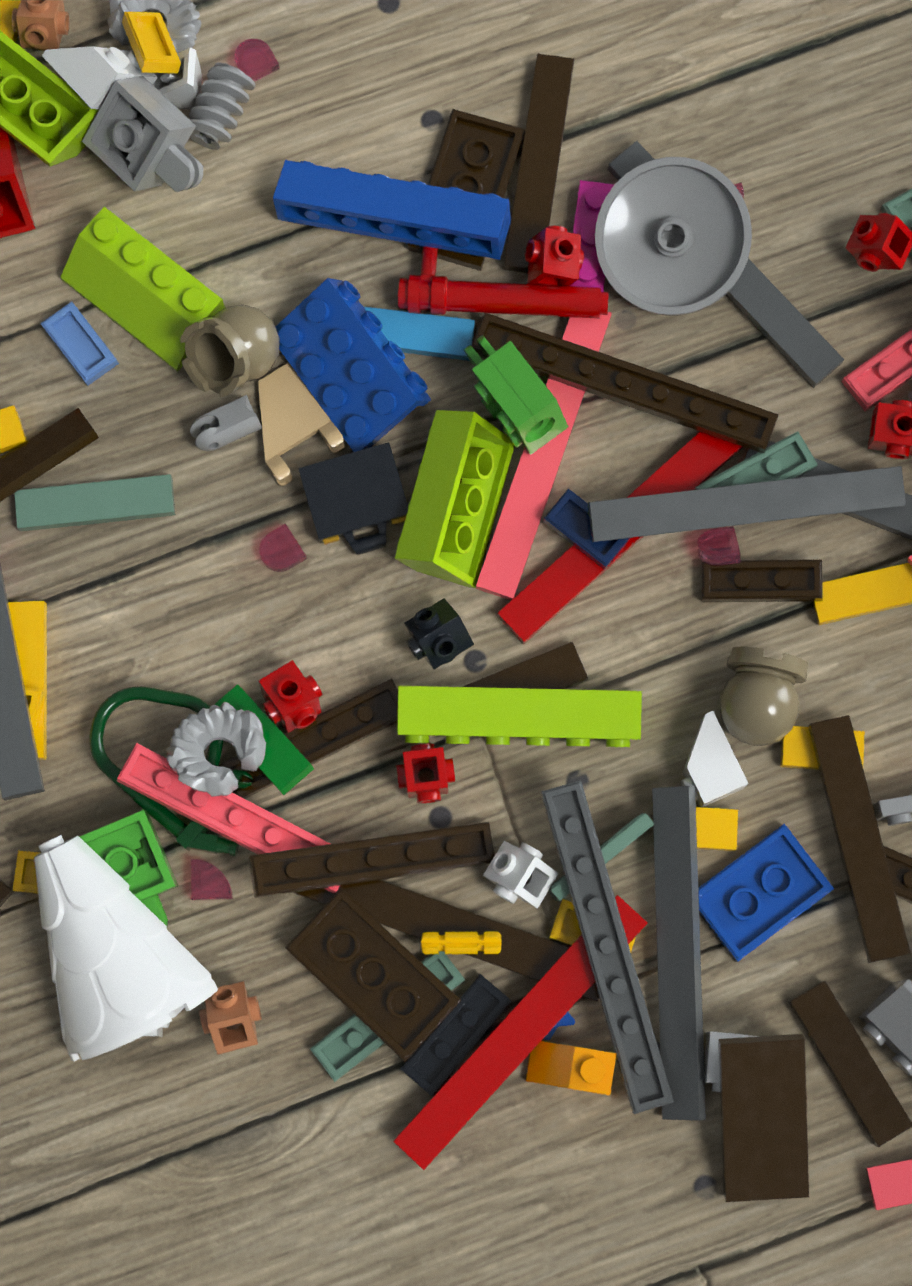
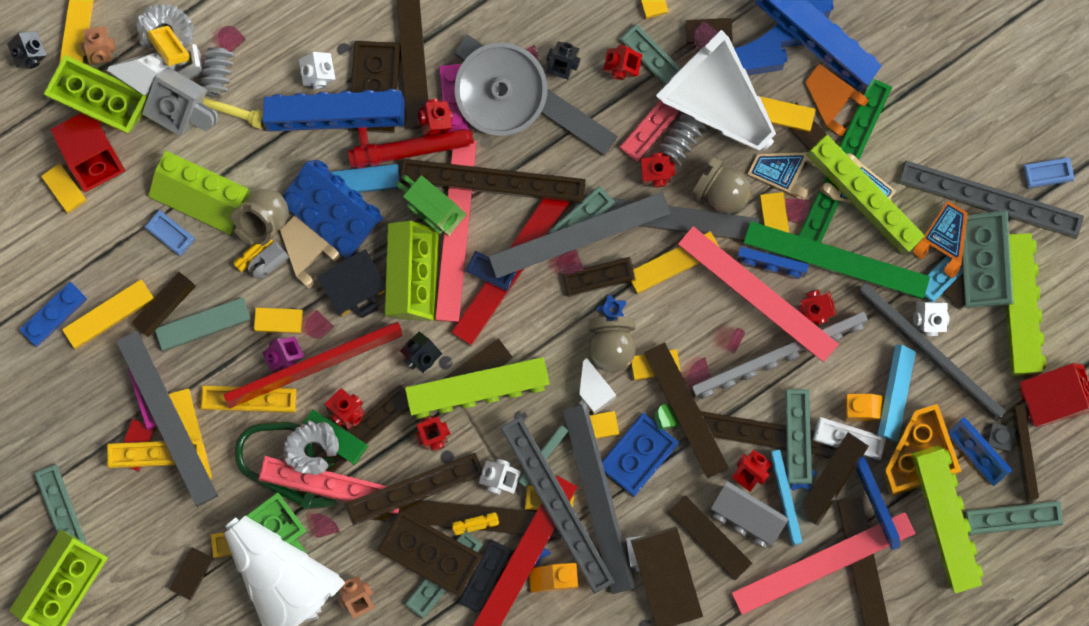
camera: 10 degrees left, 0 degrees up
none -> yellow tile [201,386,297,413]
none -> light yellow piece [202,97,264,130]
none -> red tile [224,322,403,409]
none -> yellow axle [233,239,273,272]
none -> yellow tile [254,308,303,334]
none -> magenta brick [262,336,304,373]
none -> white brick [299,52,335,89]
none -> black brick [546,41,581,80]
none -> blue plate [597,294,626,321]
none -> bright green tile [654,404,680,430]
none -> clear pink tile [688,357,711,387]

